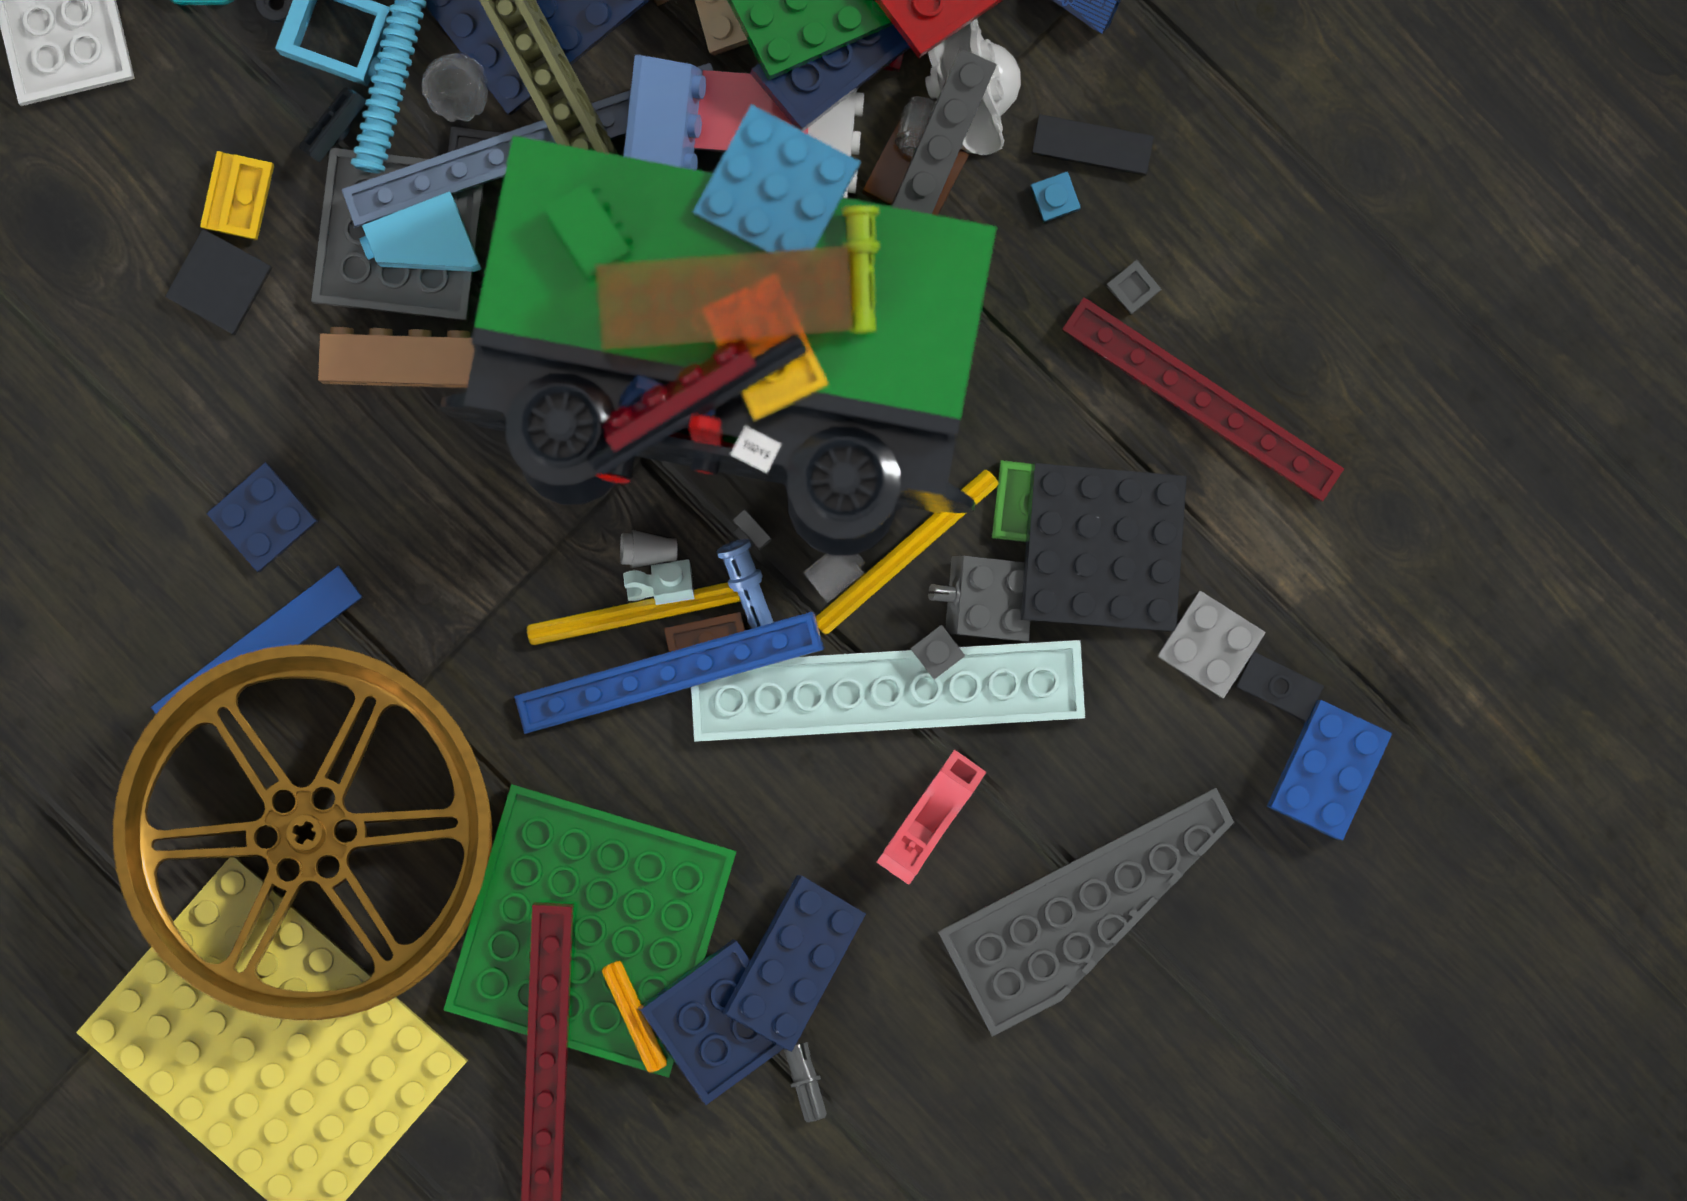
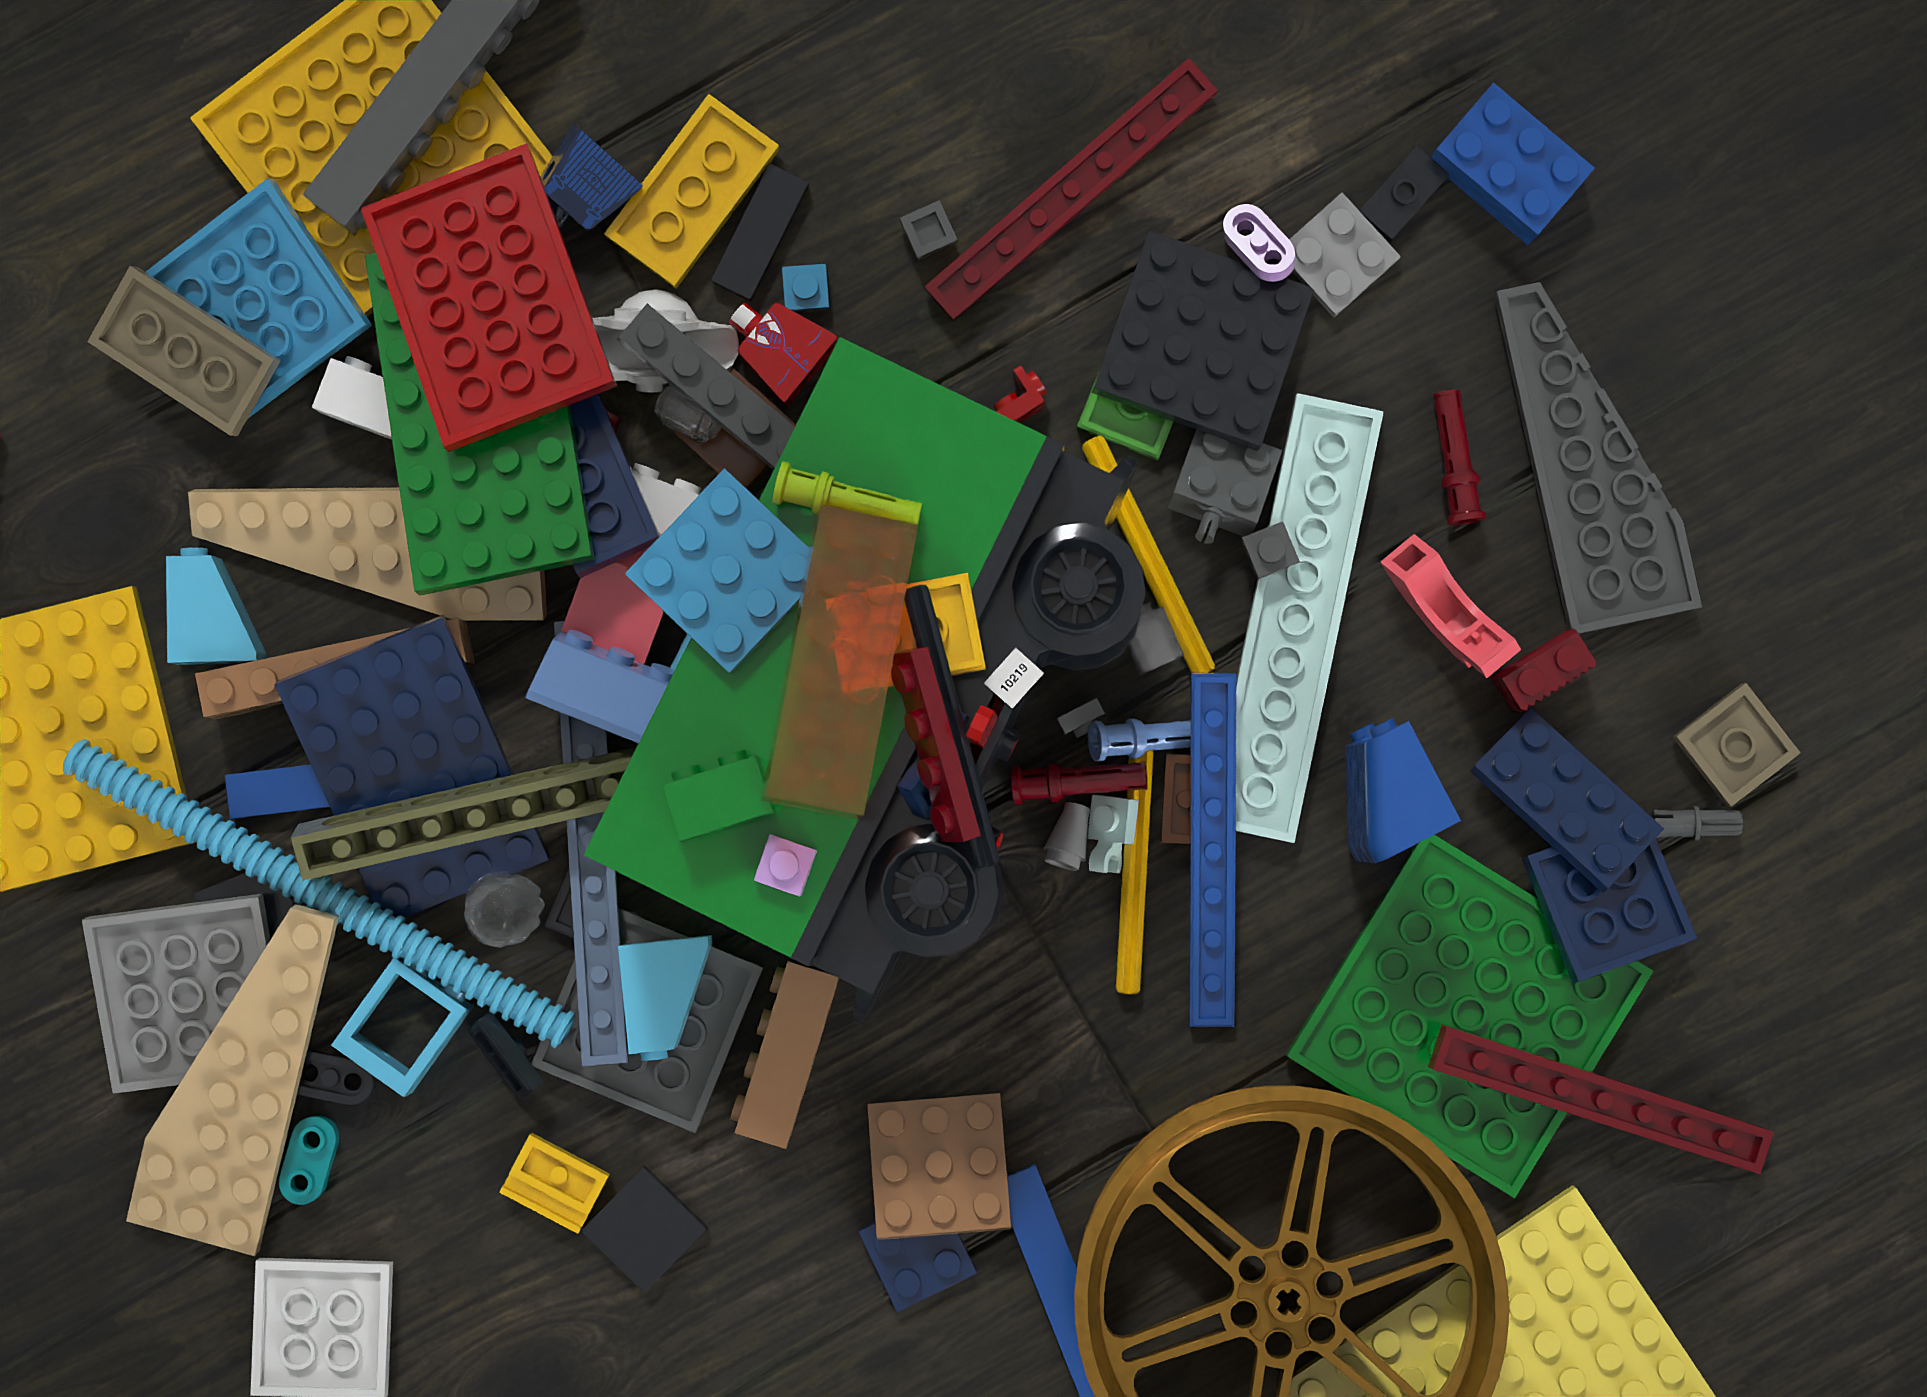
camera: 75 degrees left, 0 degrees up
light orange axle [602,961,667,1073] -> none
none -> yellow plate [604,94,780,289]
none -> red torso [729,303,838,409]
none -> lavender plate [754,834,817,896]
none -> medium nougat plate [867,1093,1011,1240]
none -> red bracket [993,365,1047,424]
none -> dark red pin [1011,762,1148,805]
none -> plate [1223,204,1295,281]
none -> blue windscreen [1346,718,1461,863]
none -> dark red pin [1433,389,1487,526]
none -> dark red brick [1491,629,1596,712]
none -> dark tan plate [1673,683,1801,807]

